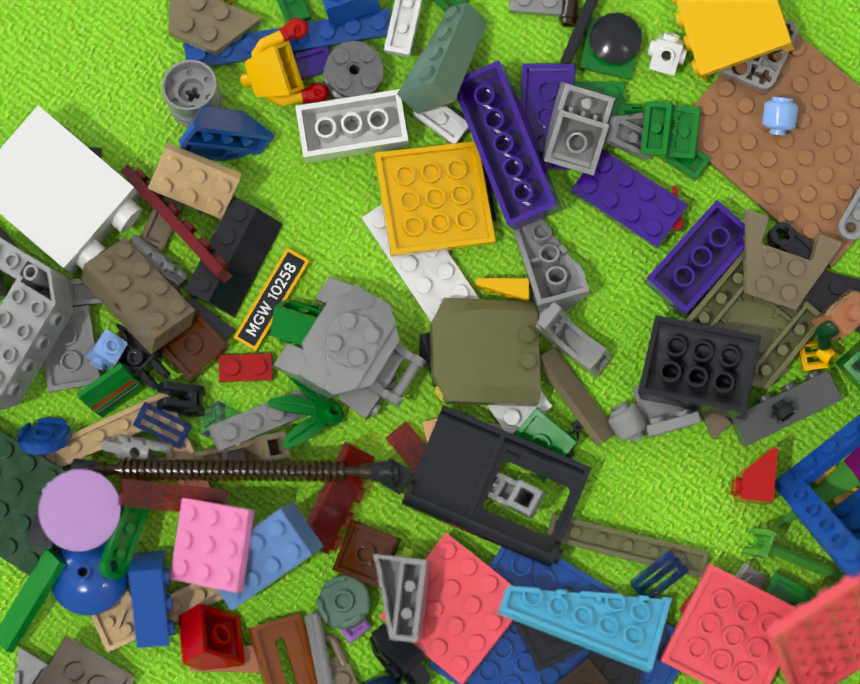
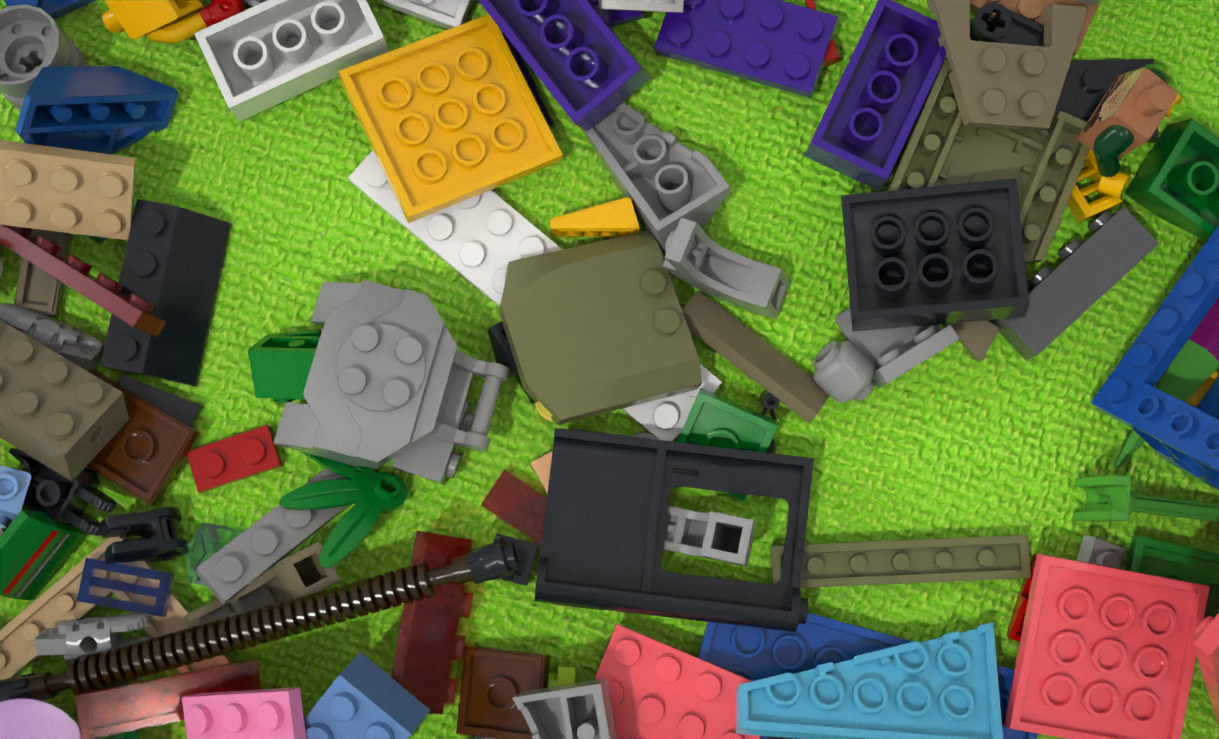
camera: 25 degrees left, 0 degrees up
tile [233,248,310,352] -> none
clear blue tile [630,549,689,598] -> none
red slope [730,448,778,505] -> none
black plate [771,399,796,423] -> none

